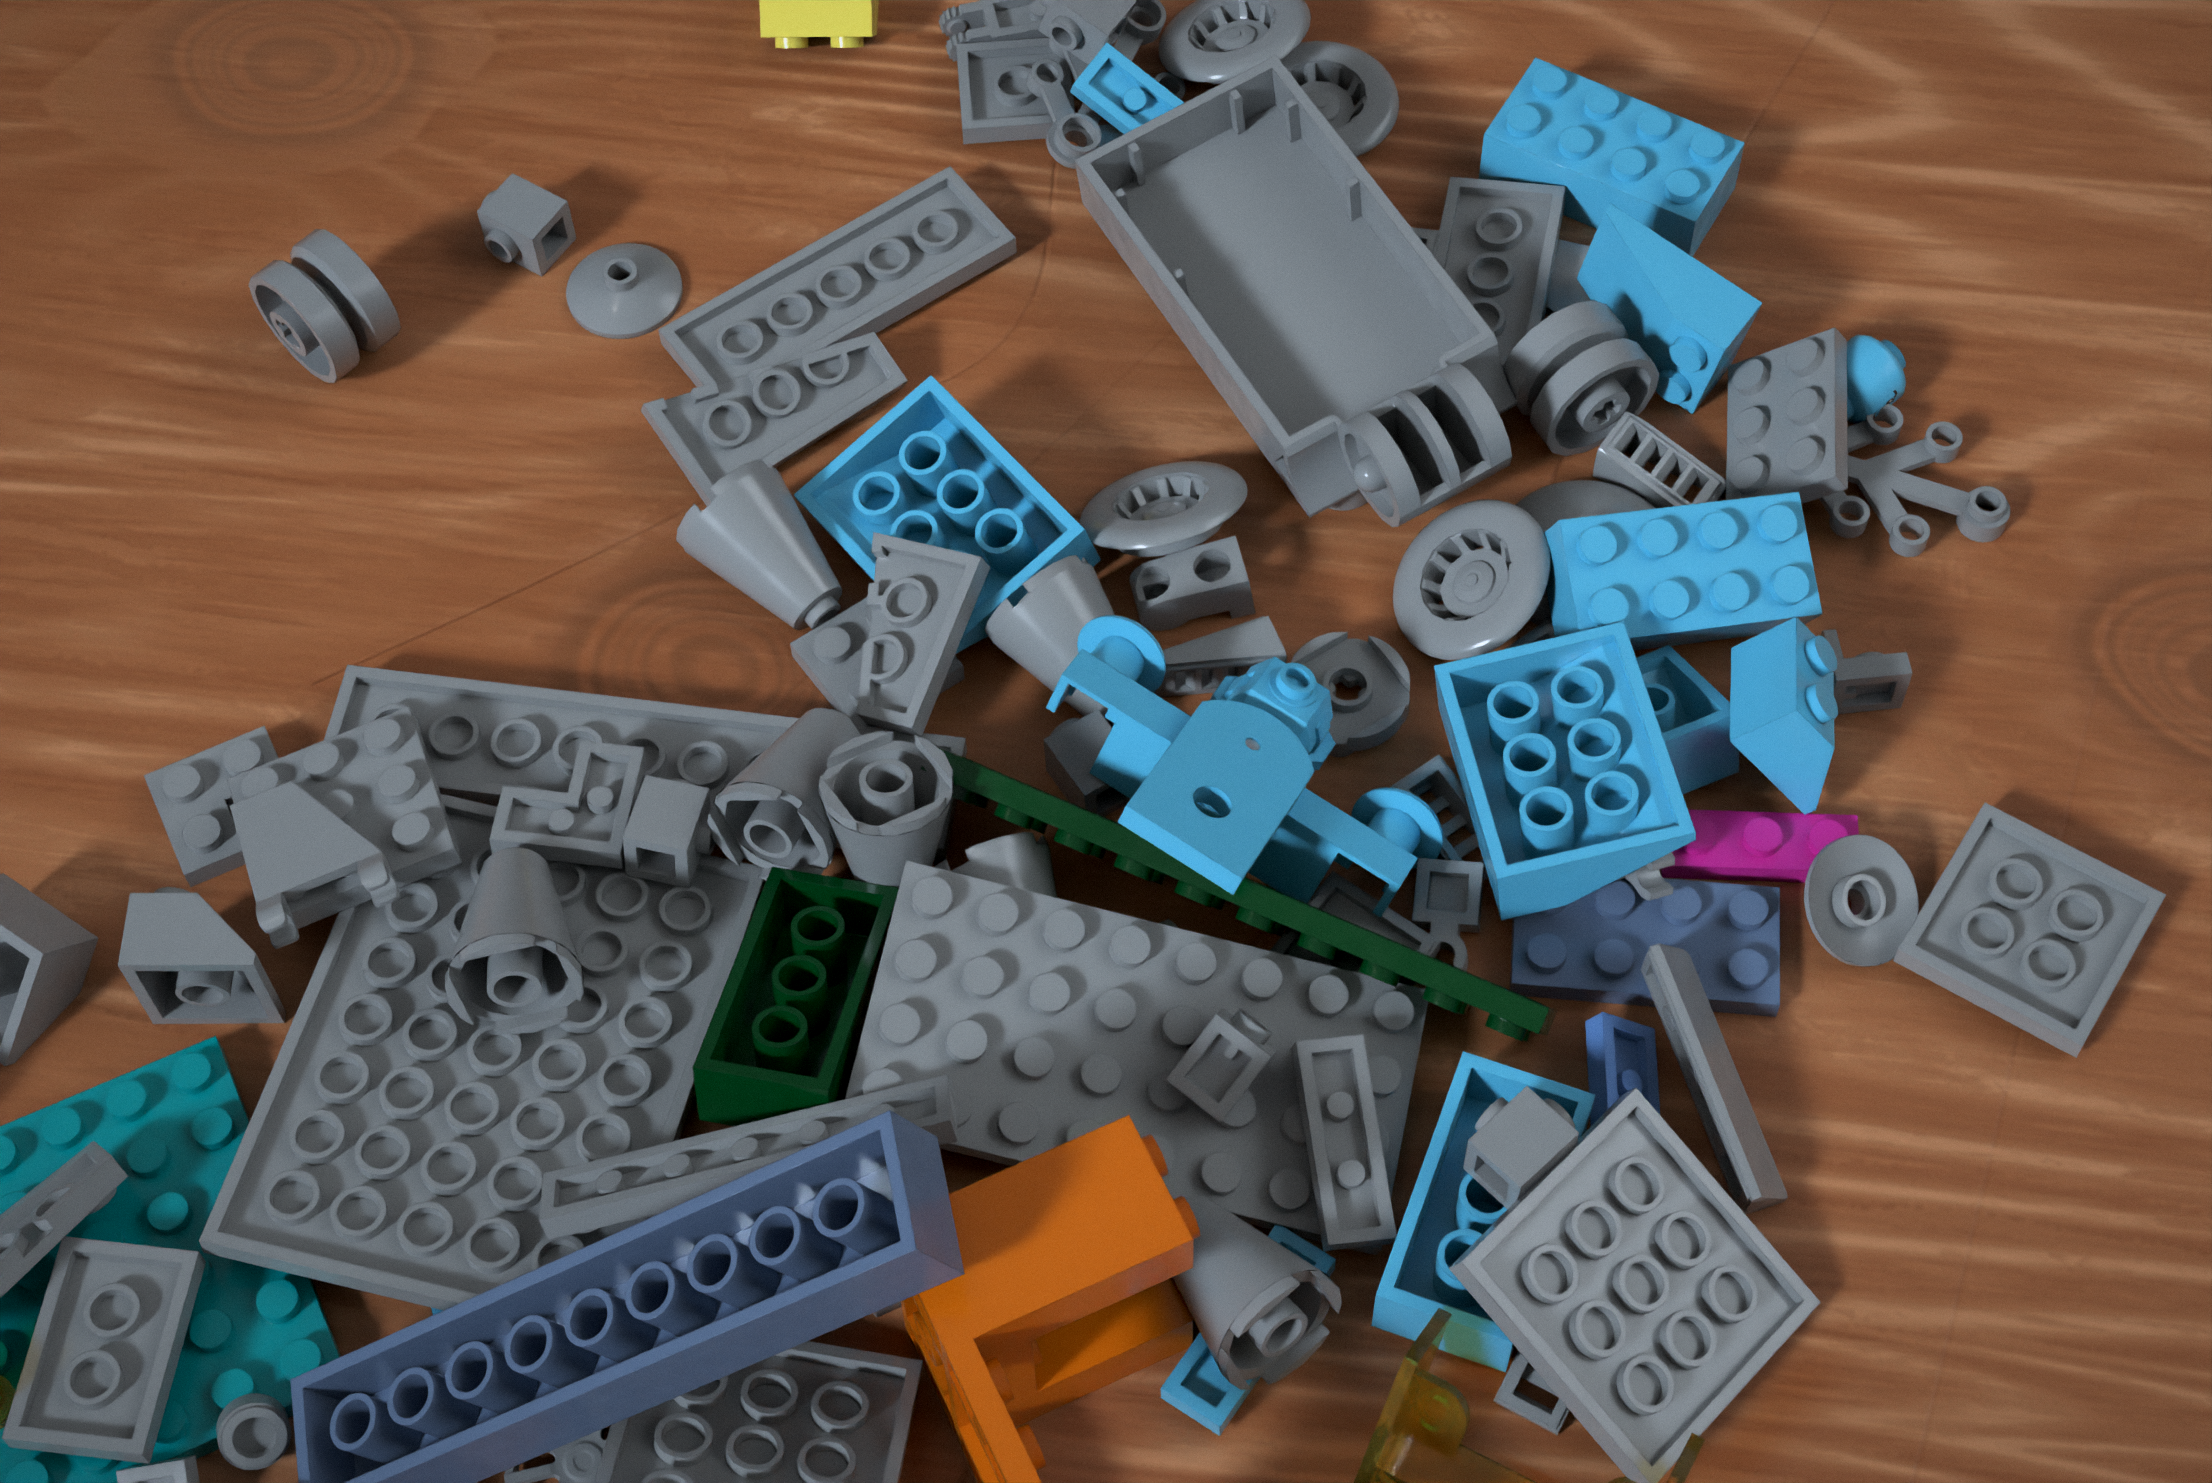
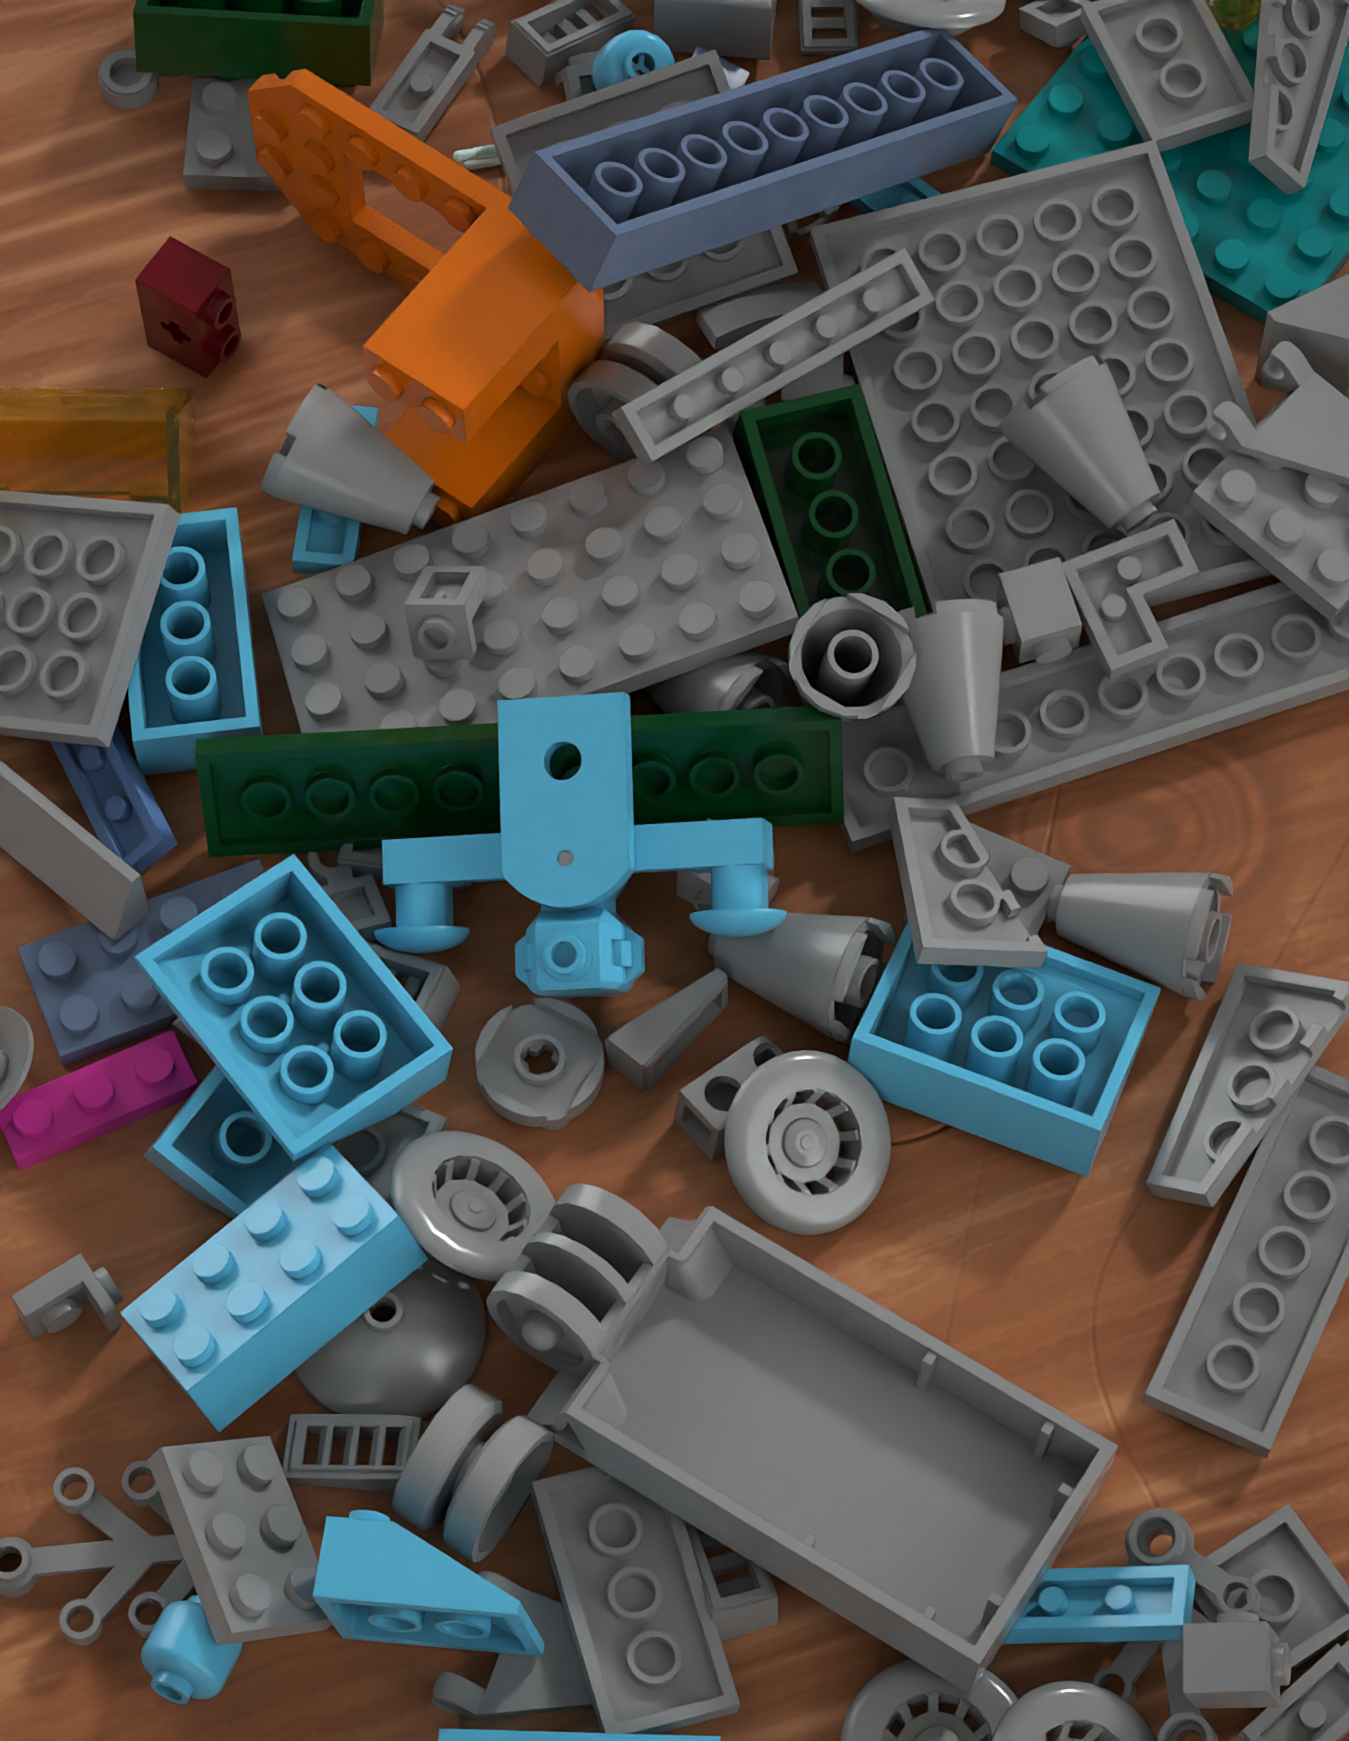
camera: 150 degrees right, 5 degrees up
light grey tile [216,1393,291,1470] -> none
light grey plate [1291,1034,1397,1251] -> none
light grey brick [1463,1086,1579,1209] -> none
medium azure slope [1730,616,1838,815] -> none

